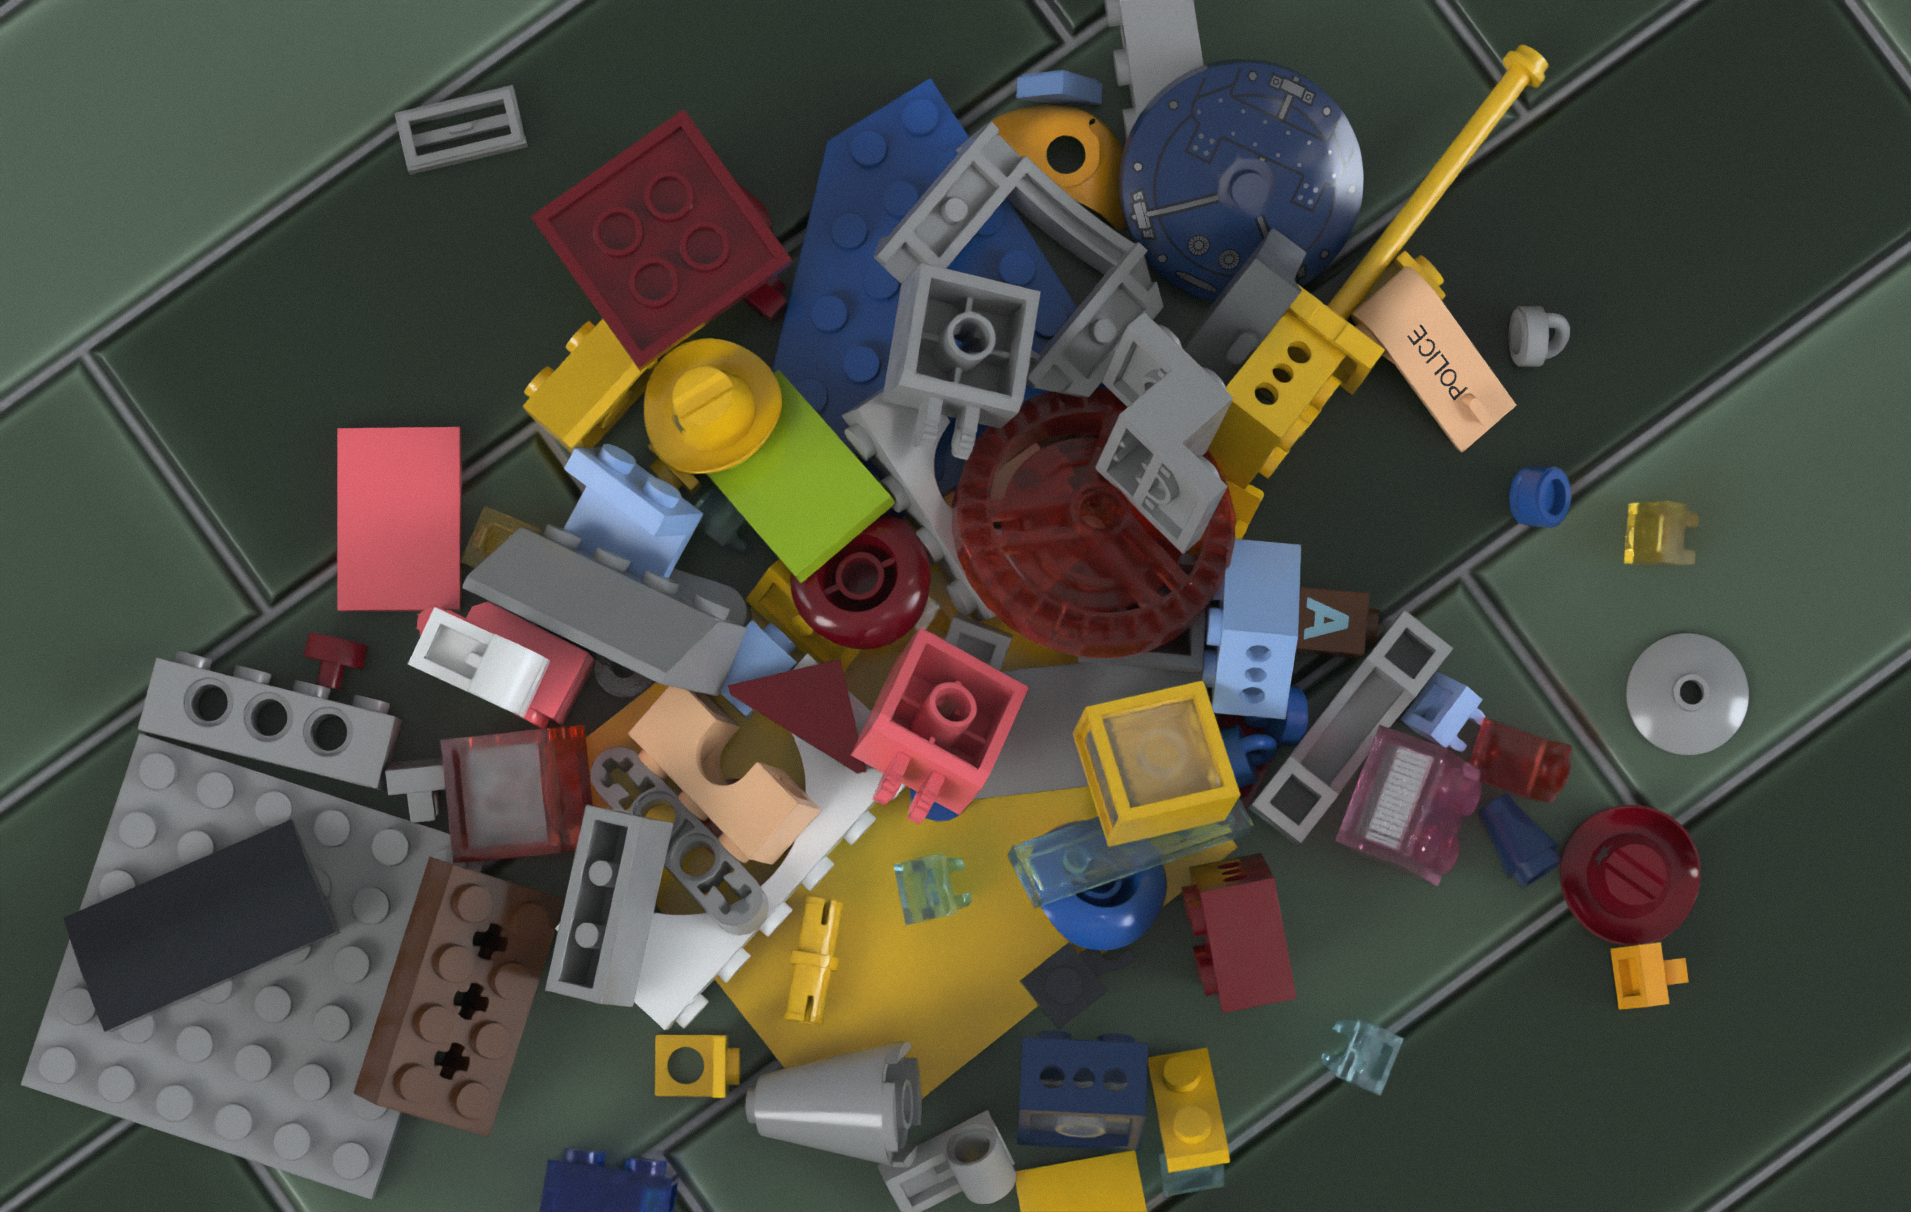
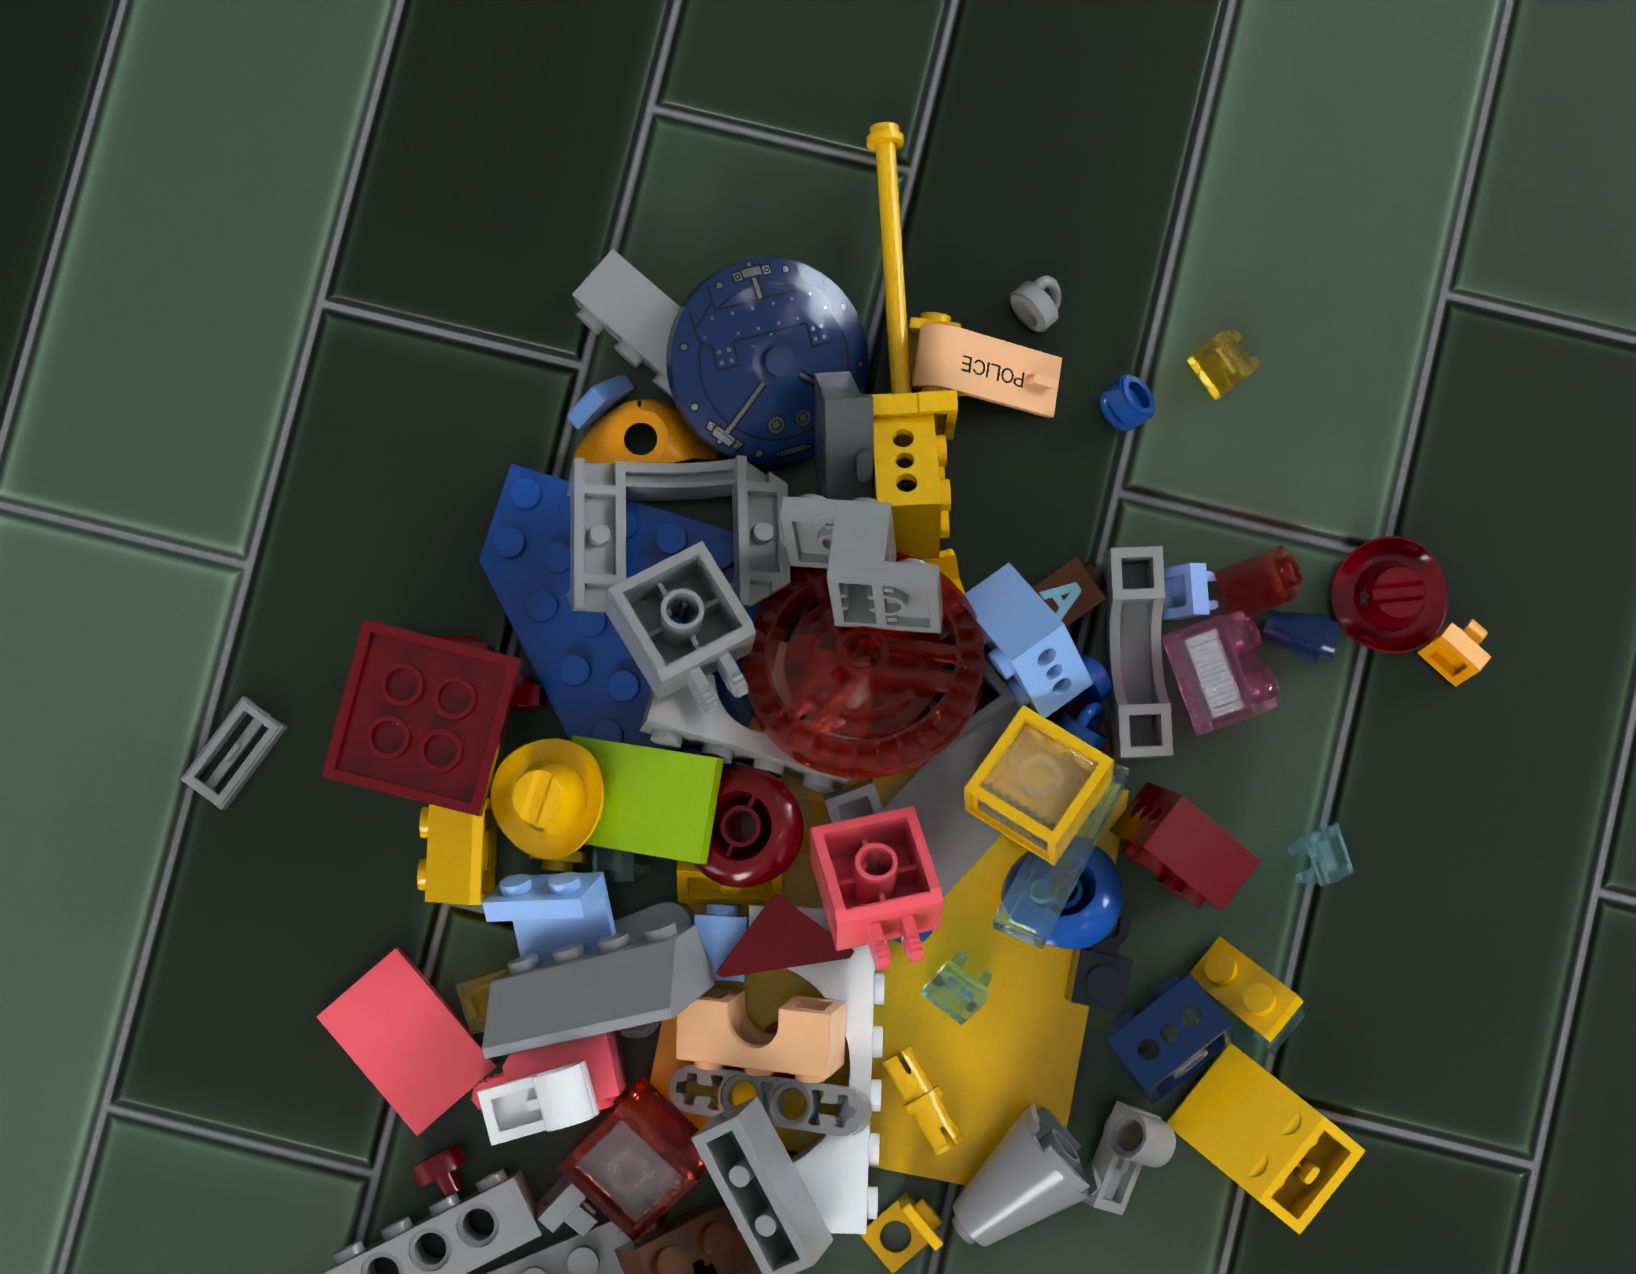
camera: 40 degrees left, 0 degrees up
light grey dish [1626,633,1749,755] -> none

